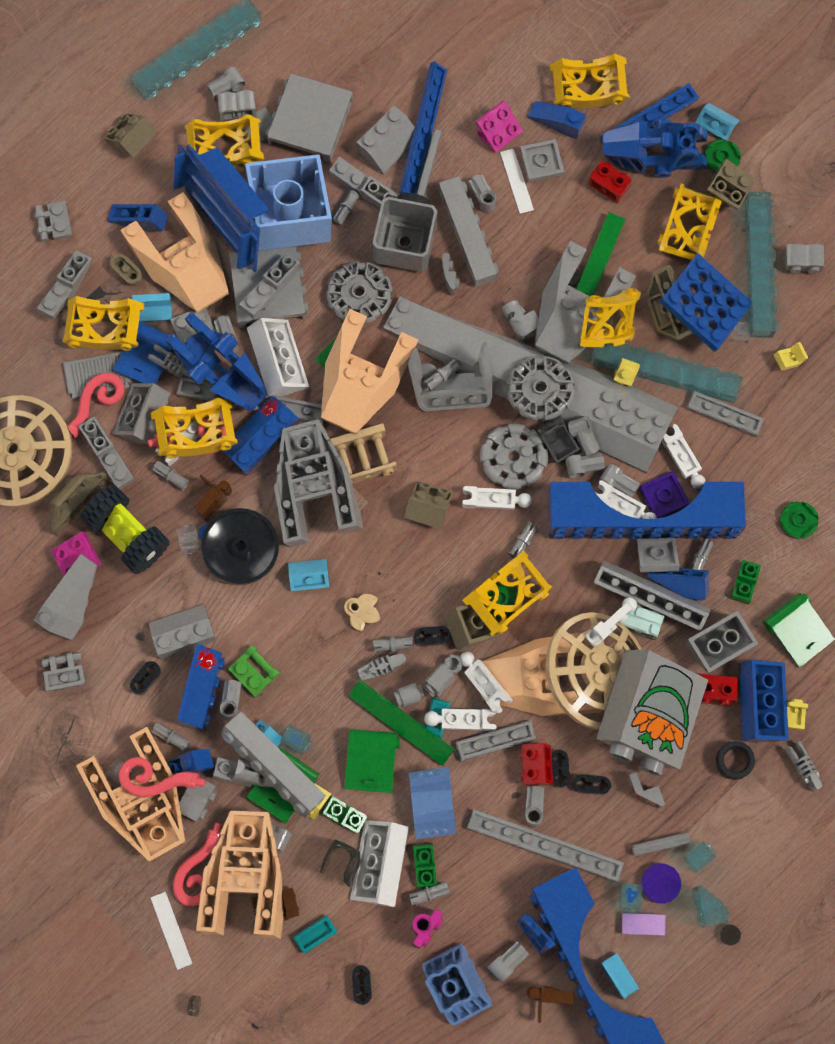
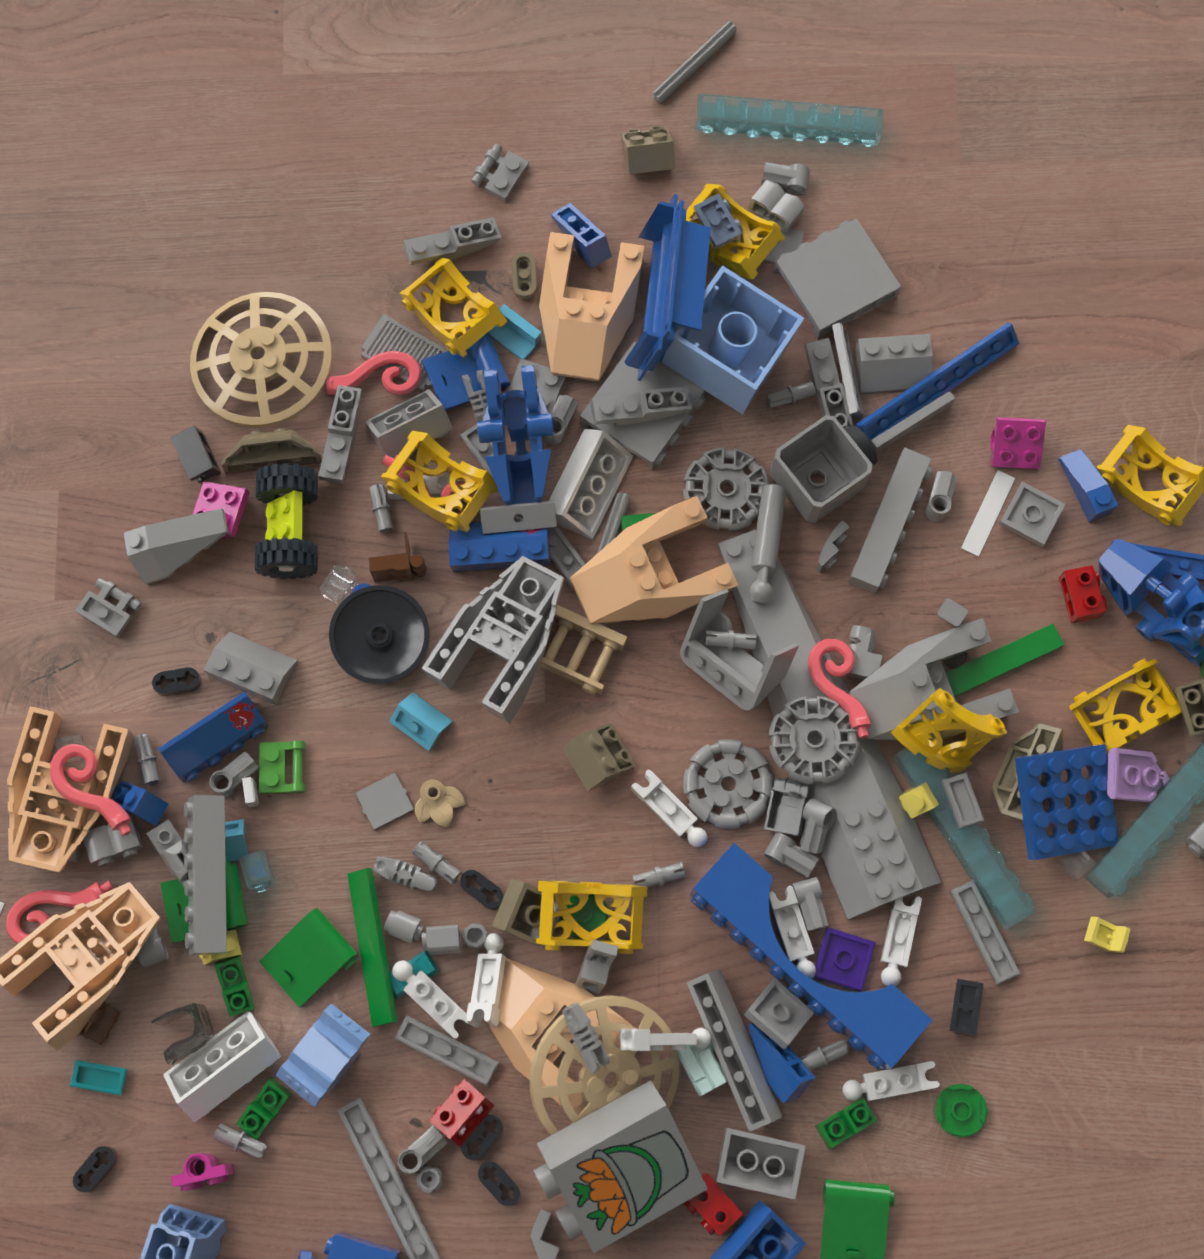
camera: 40 degrees right, 0 degrees up
none -> hinge [171,425,221,482]
none -> white tile [242,777,259,808]
none -> light grey piece [356,773,414,830]
none -> light grey plate [416,1166,442,1193]
none -> light grey tile [480,501,557,534]
none -> light grey hinge [562,1003,610,1074]
none -> light grey slope [576,939,618,994]
none -> light grey axle [597,492,630,554]
none -> light grey axle [653,21,737,103]
none -> sand blue bracket [693,193,743,249]
none -> light grey piece [748,484,786,605]
none -> coral plant [808,639,871,739]
none -> light grey tile [832,323,864,420]
none -> white plate [843,1061,940,1101]
none -> light grey slope [937,598,968,627]
none -> light grey tile [941,773,984,830]
none -> black hinge [949,979,984,1038]
none -> lavender tile [1107,748,1170,802]

